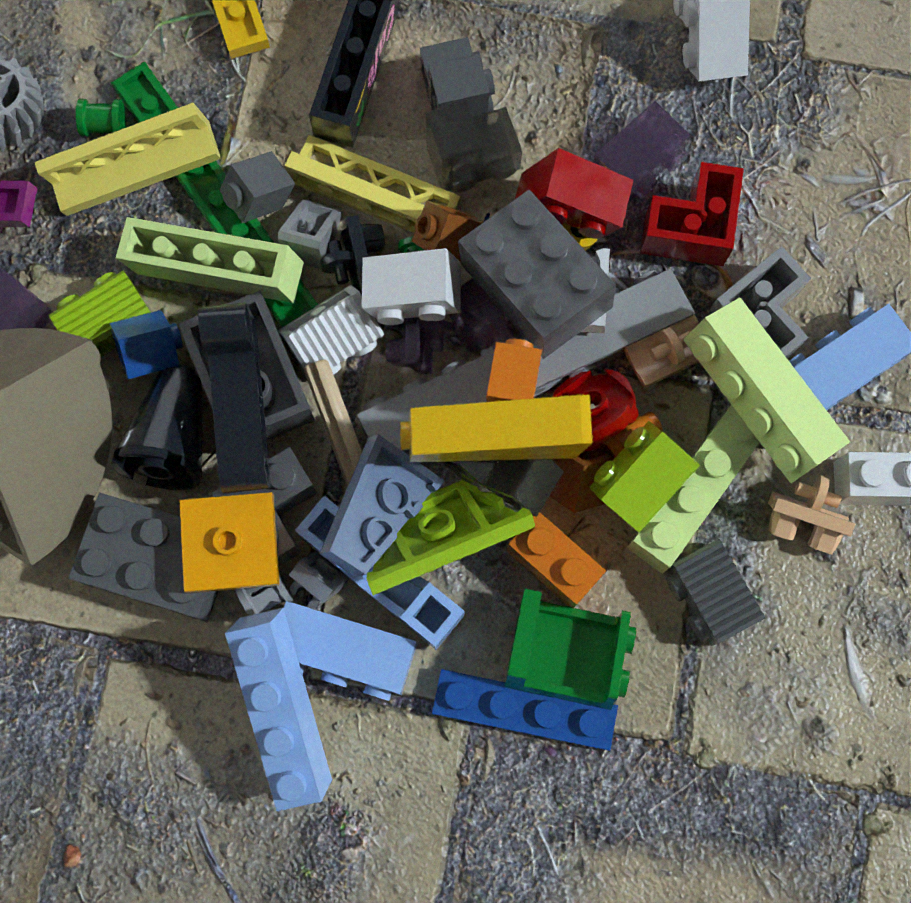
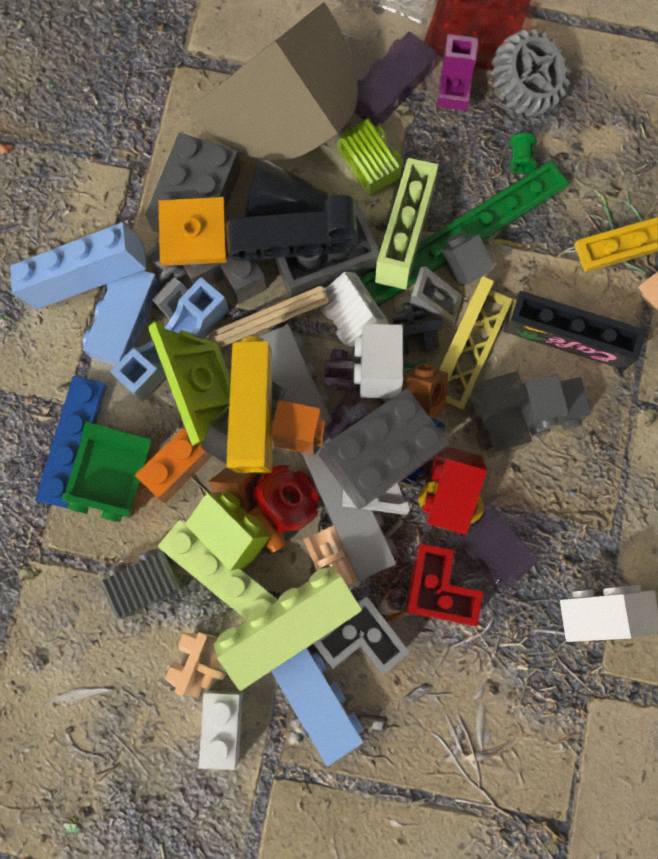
camera: 90 degrees right, 0 degrees up
light yellow fence [35,103,221,216] -> none
blue brick [110,310,183,379] -> none
sand blue wing [320,434,445,577] -> none

